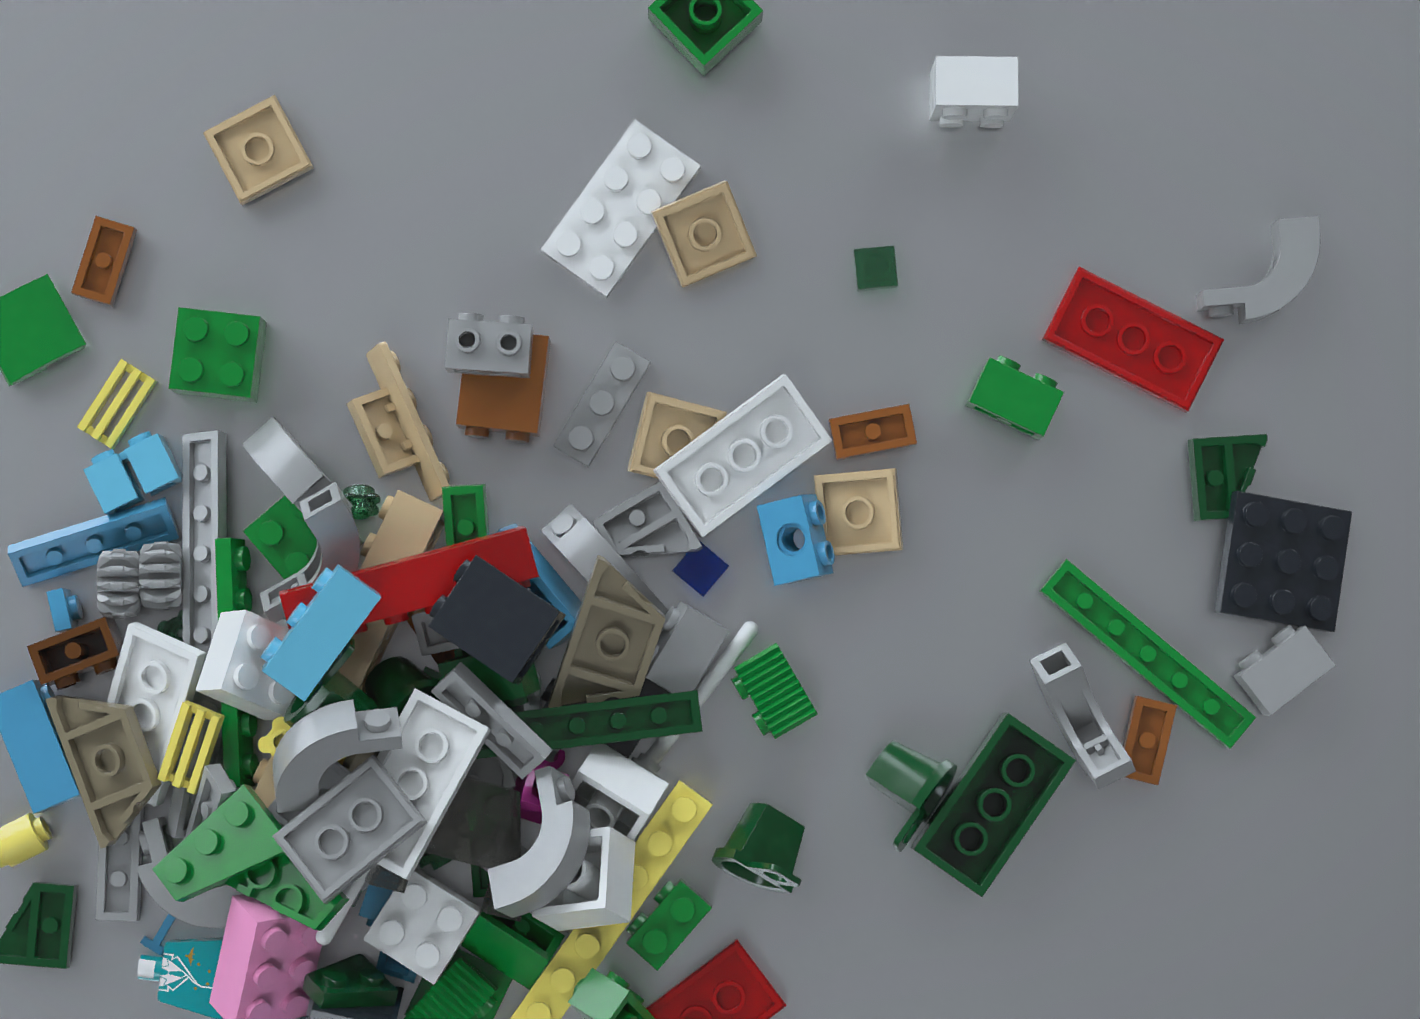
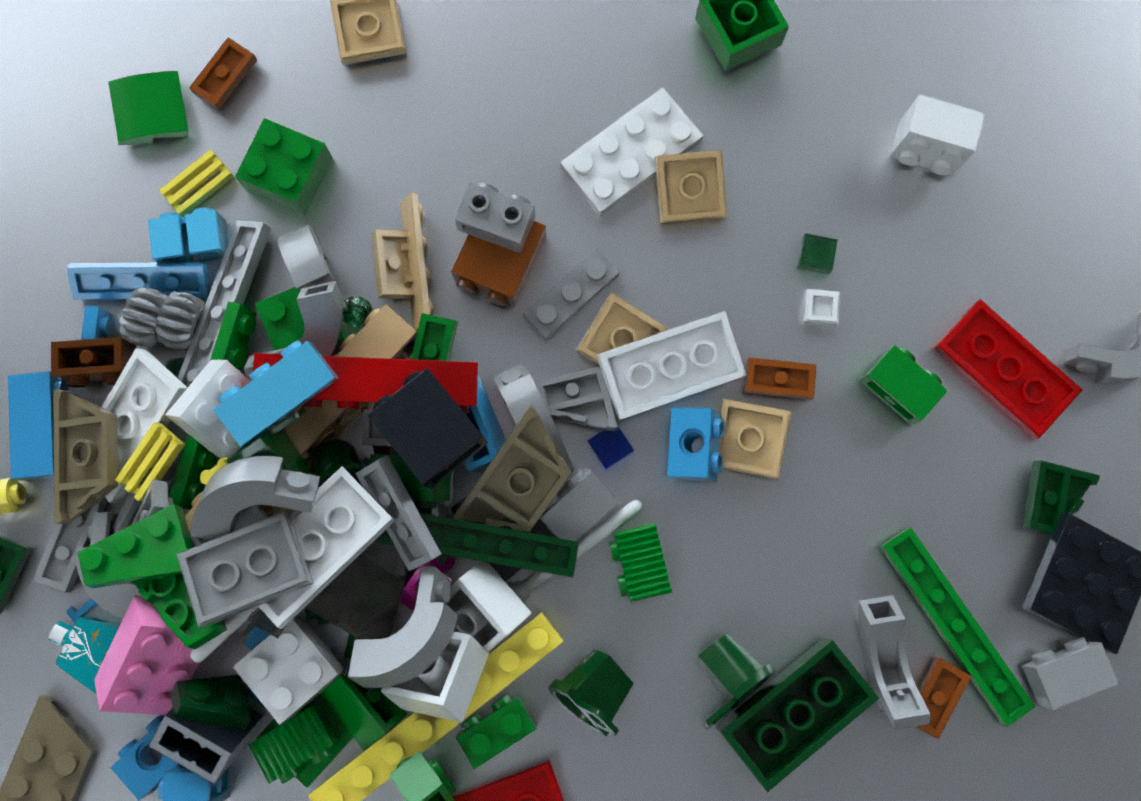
camera: 20 degrees right, 5 degrees down
none -> white tile [803,289,840,327]

